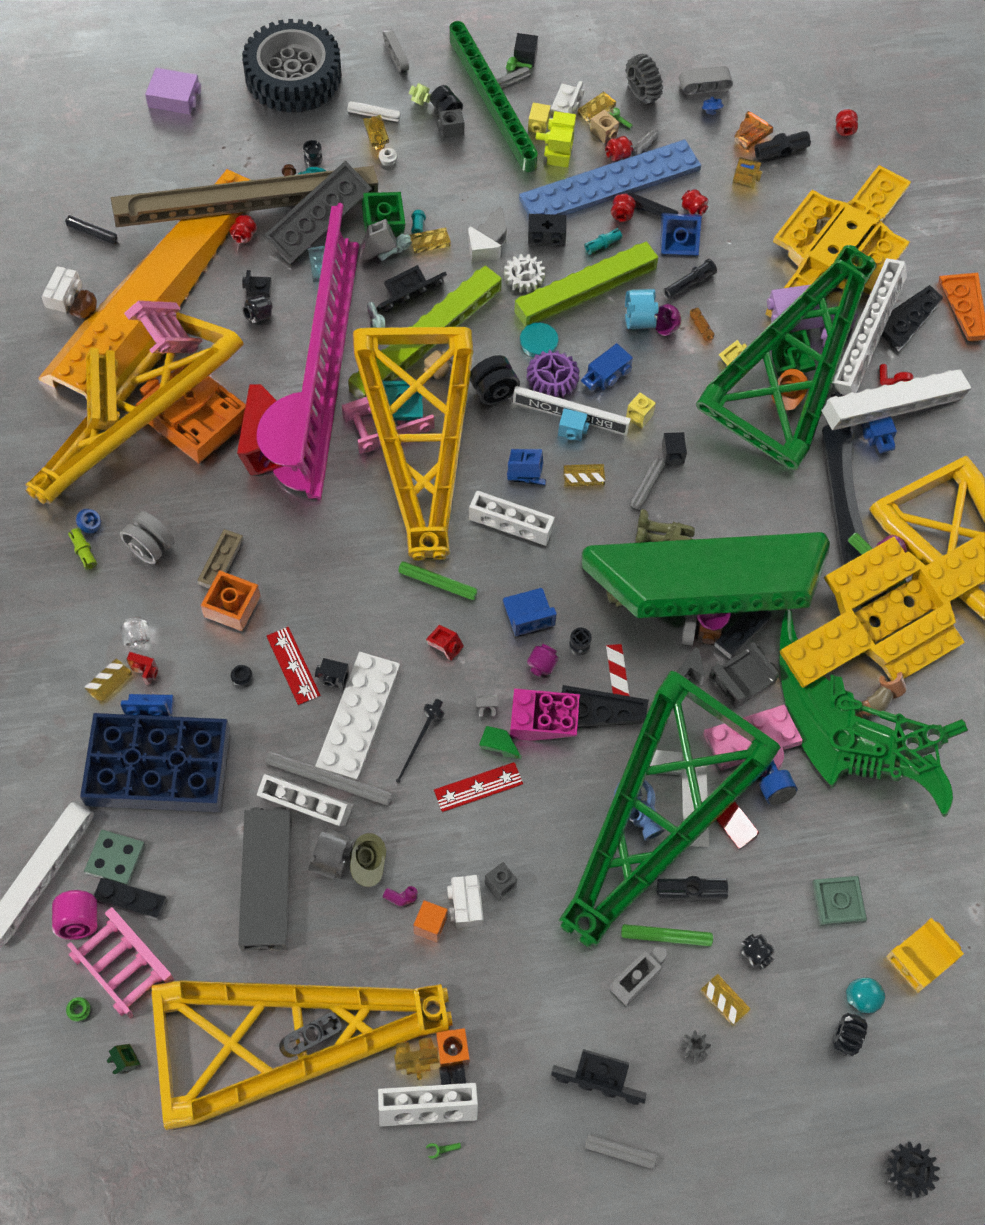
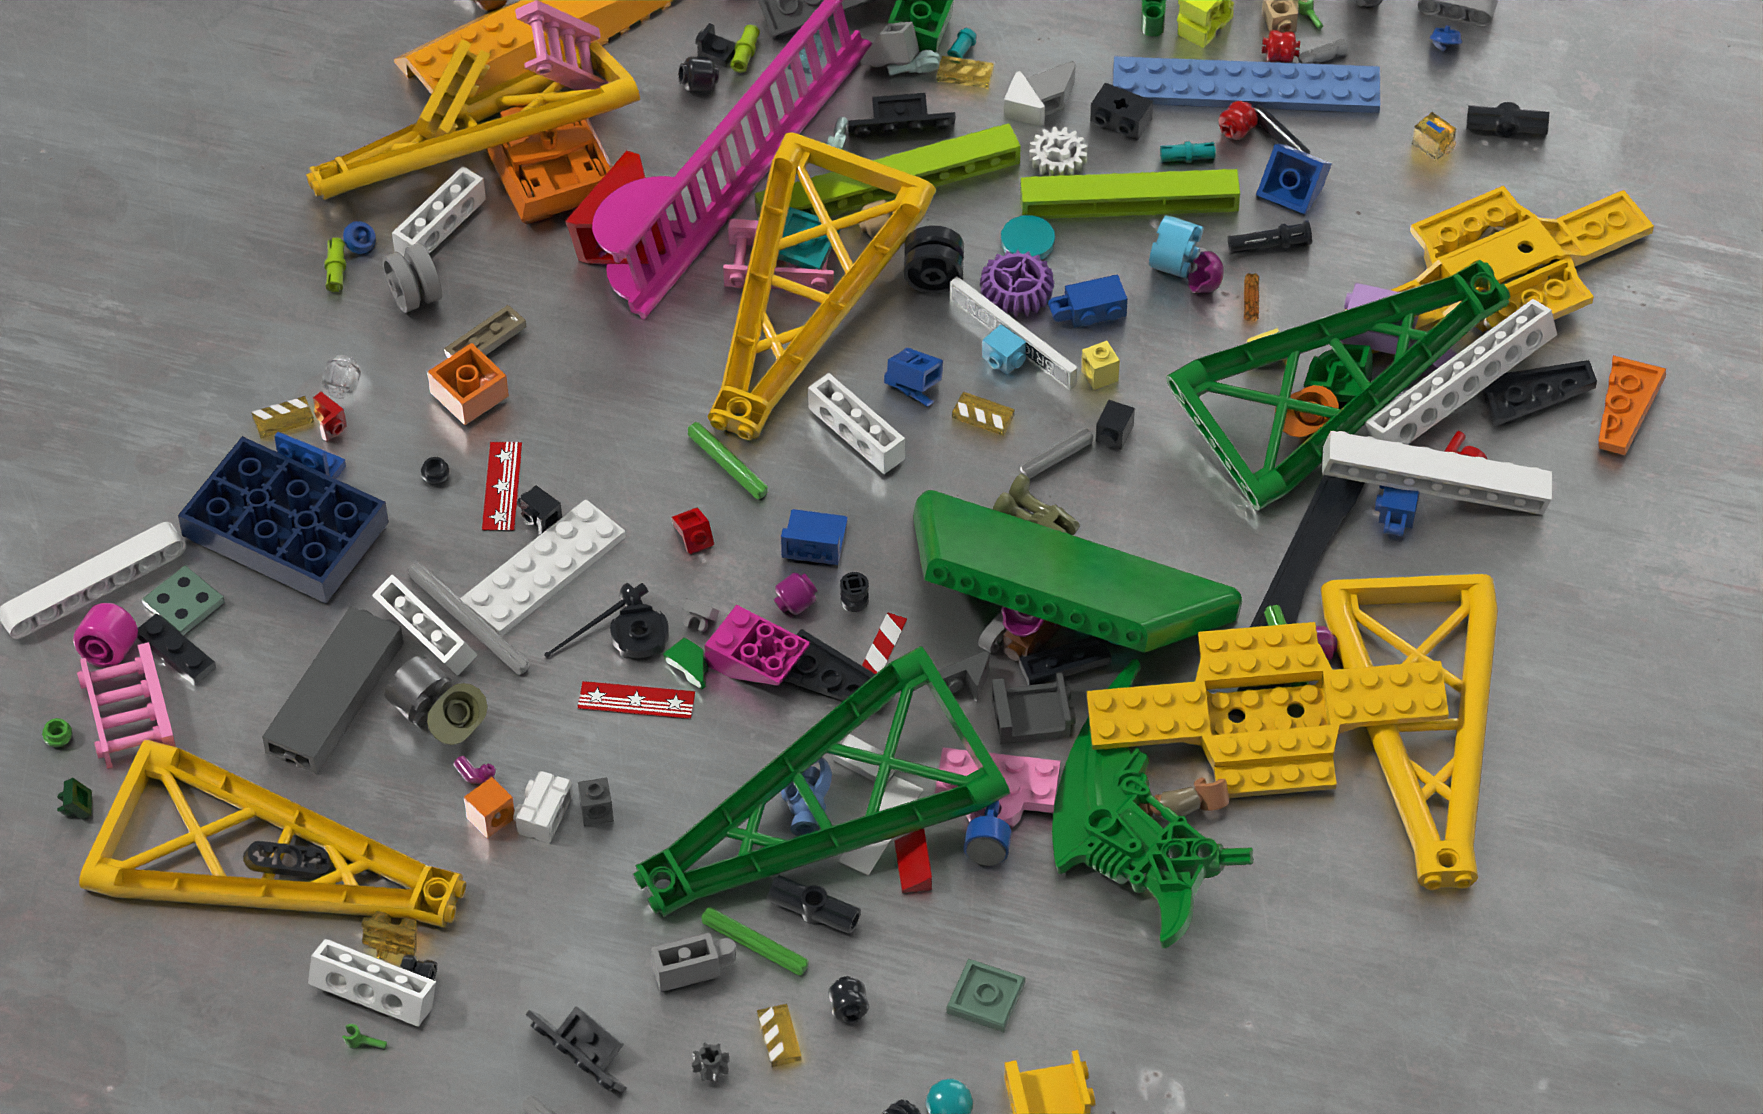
camera: 30 degrees right, 10 degrees down
orange piece [436,1028,470,1068] -> none
red piece [681,189,709,216] -> none
clear orange wing [734,111,773,150] -> none
red piece [836,109,858,136] -> none
none -> white brick [392,166,486,256]
none -> black plate [610,604,669,658]
none -> lime pin [730,25,760,73]

